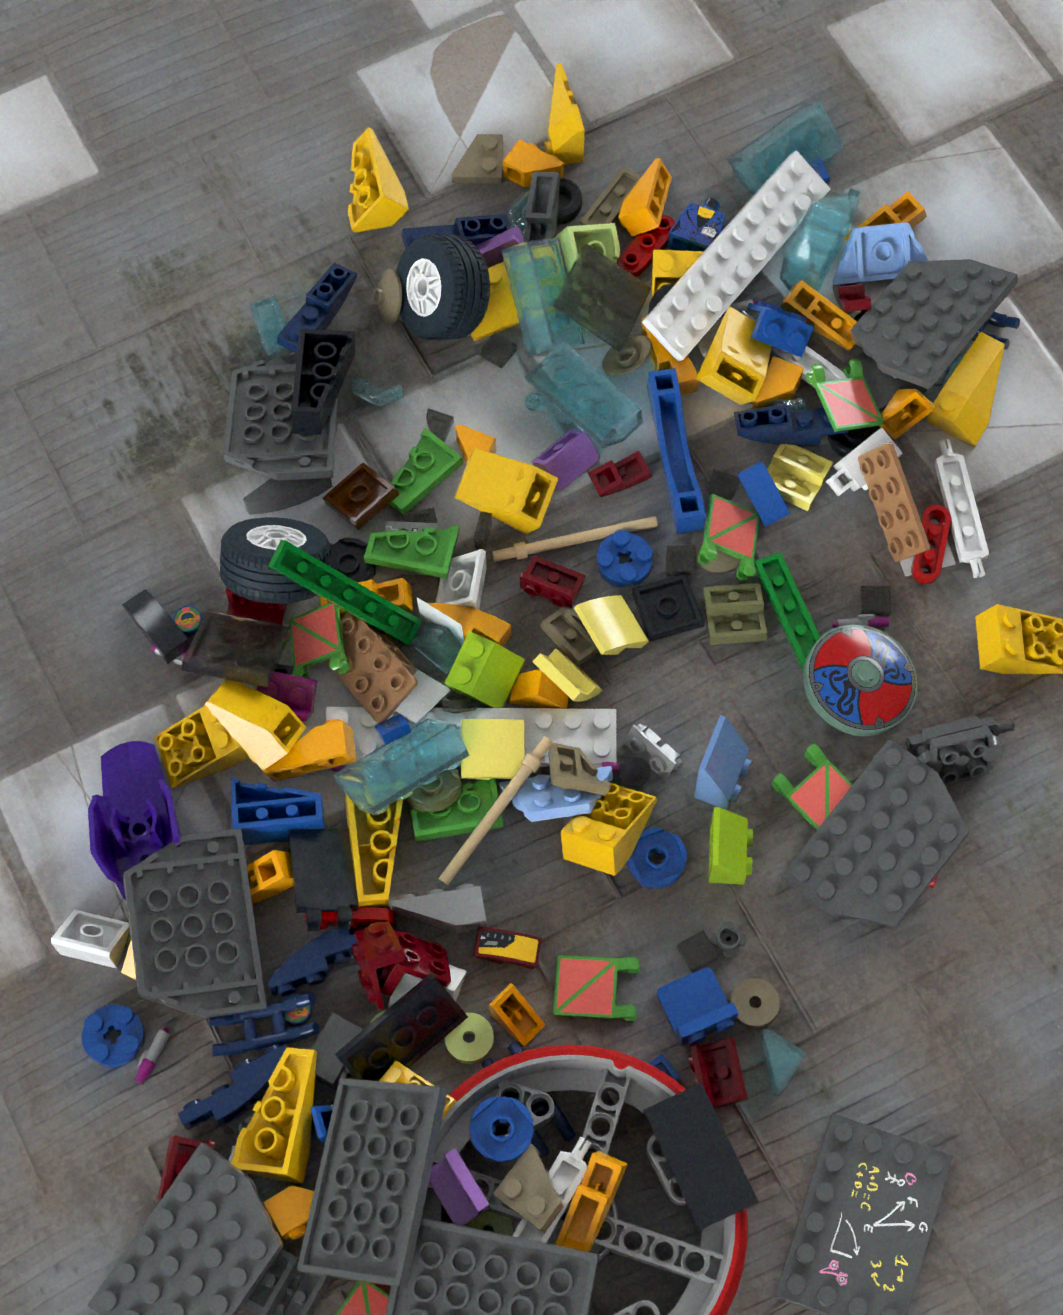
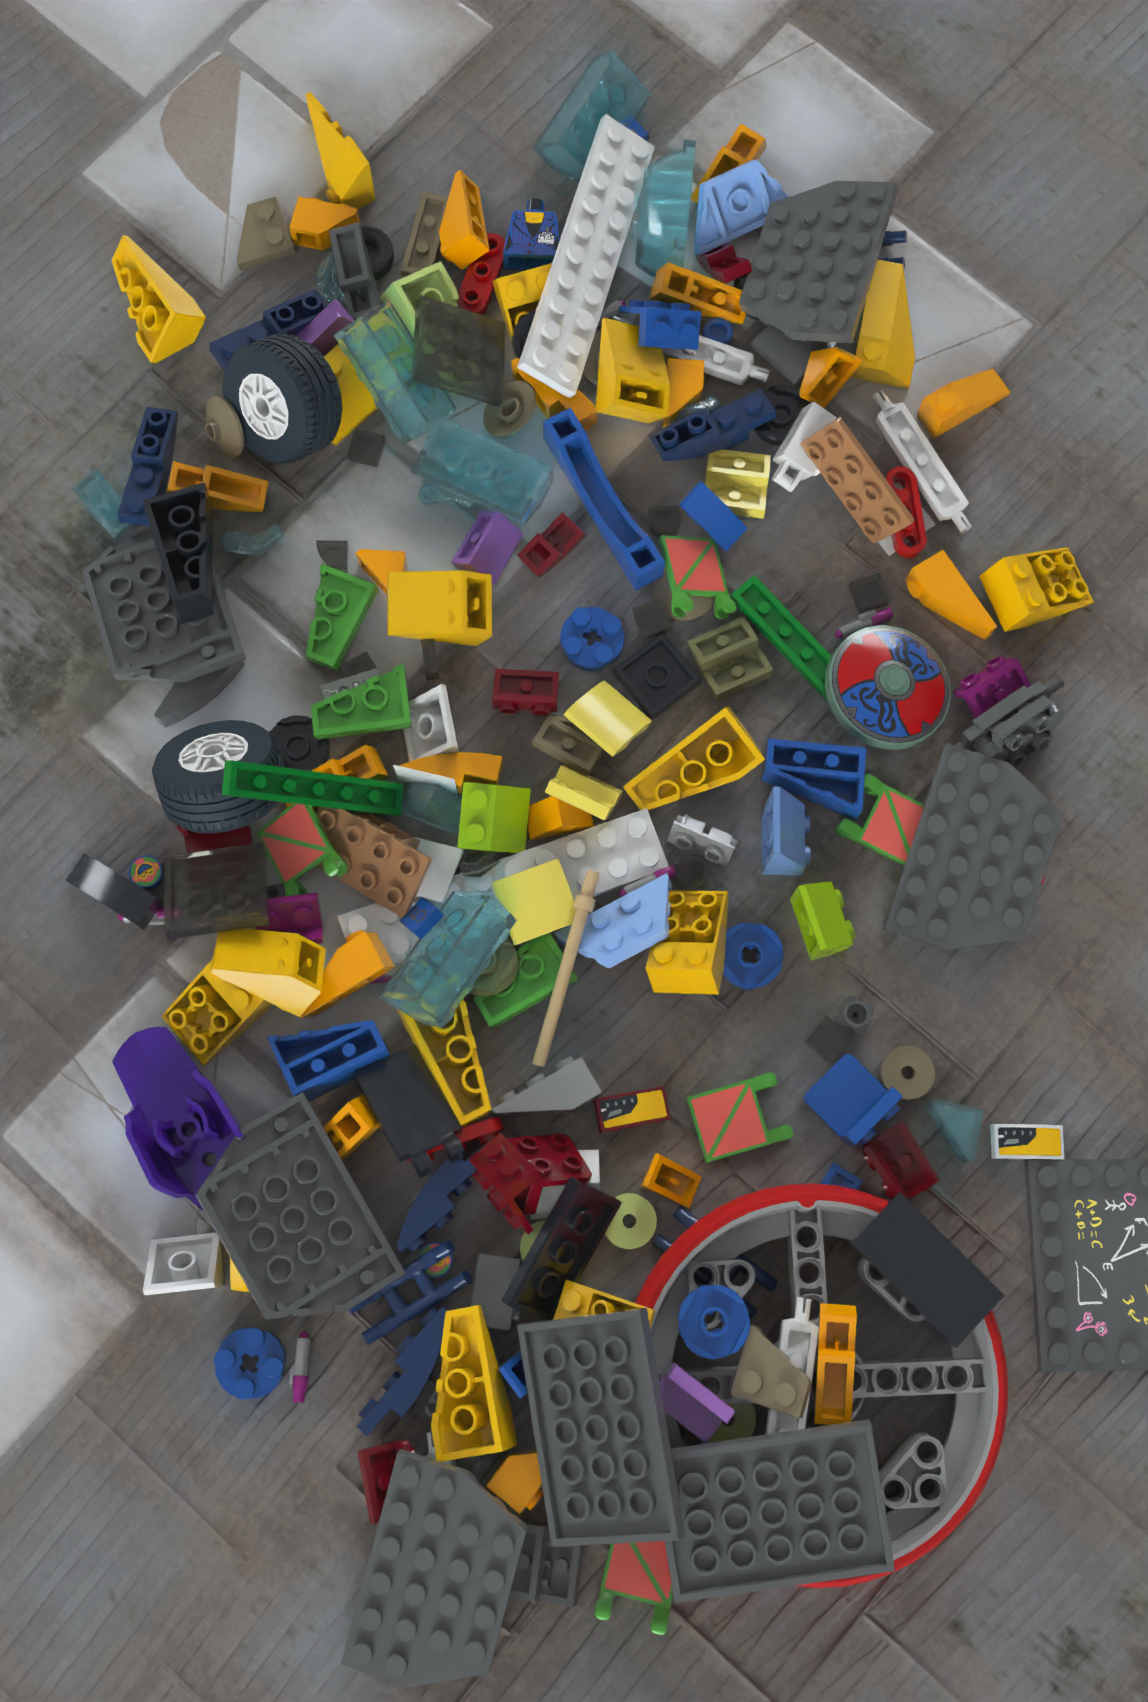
camera: 25 degrees left, 10 degrees up
reddish brown tile [322,462,399,530] -> none
tan bar [492,516,658,562] -> none
dark tan wing [548,743,610,796] -> none
flag [806,359,884,432] -> none
none -> light orange slope [166,461,269,512]
none -> yellow wedge [623,707,765,810]
none -> blue tile [702,317,734,345]
none -> blue wedge [761,738,866,821]
none -> light orange slope [906,550,997,640]
none -> light orange slope [917,368,1010,439]
none -> magenta bracket [953,656,1031,719]
none -> slope [990,1124,1064,1160]

